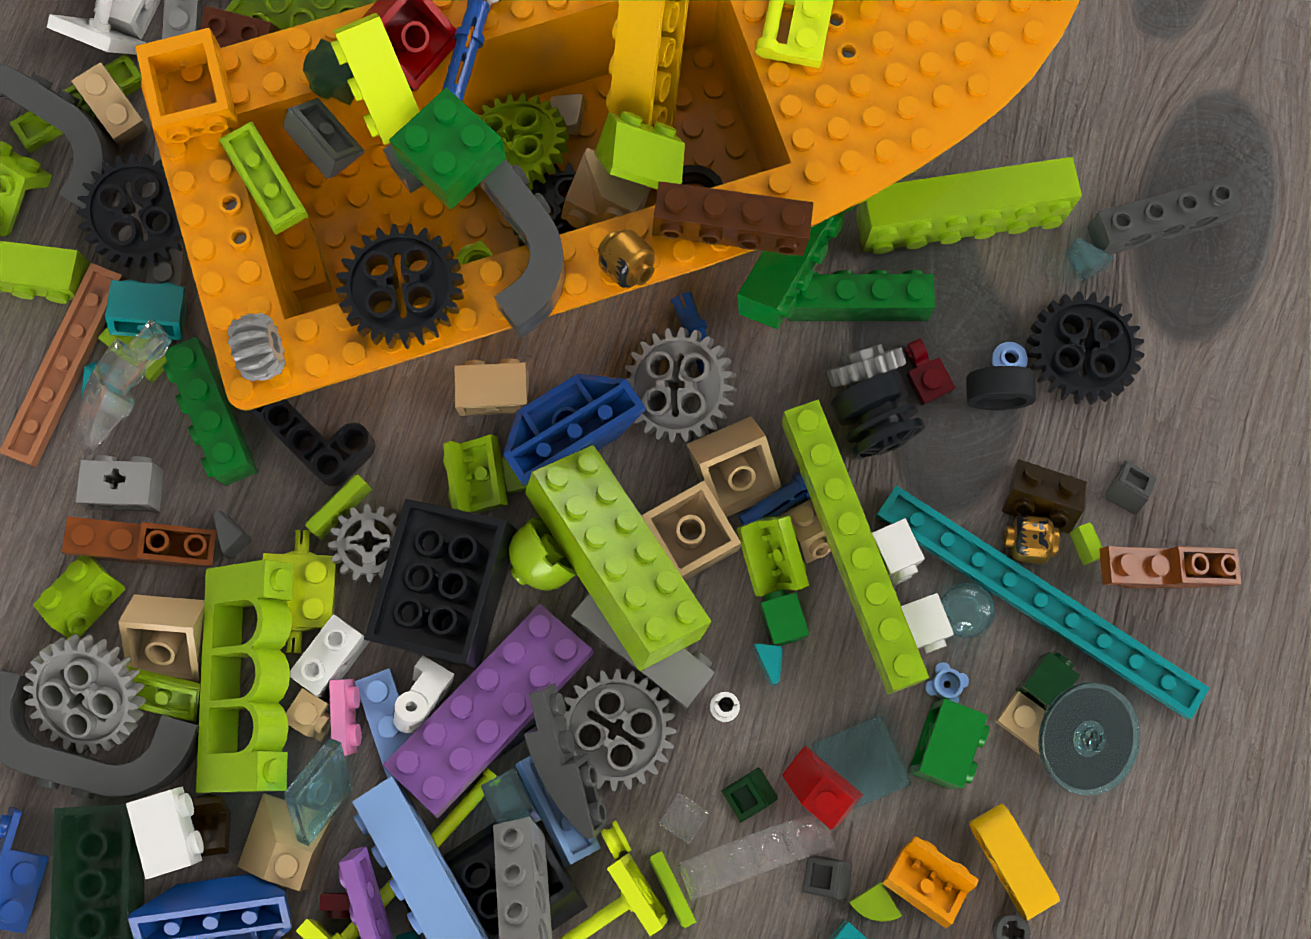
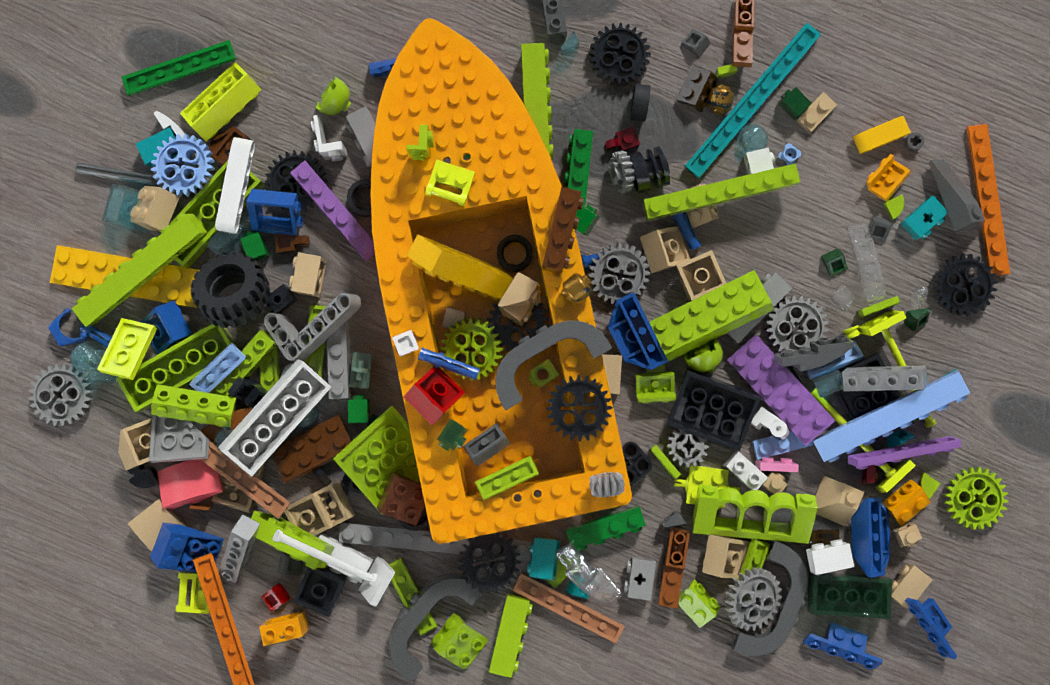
camera: 85 degrees left, 10 degrees up
tan brick [71,62,149,147] -> none
light orange window [135,28,238,144] -> none
clear light blue tile [284,738,353,846] -> none
neon yellow brick [331,13,420,145] -> none
green brick [389,87,506,210] -> none
lime slope [594,111,685,189] -> none
white pin [710,692,740,722] -> none
lime bracket [737,515,809,596] -> none
teal slope [752,643,783,686] -> none
green brick [759,590,810,646] -> none
red slope [782,746,863,830] -> none
clear light blue tile [812,715,912,810] -> none
white brick [872,518,925,586] -> none
green brick [907,698,990,790] -> none
light blue plate [992,342,1028,368] -> none
clear light blue piece [1038,682,1140,796] -> none

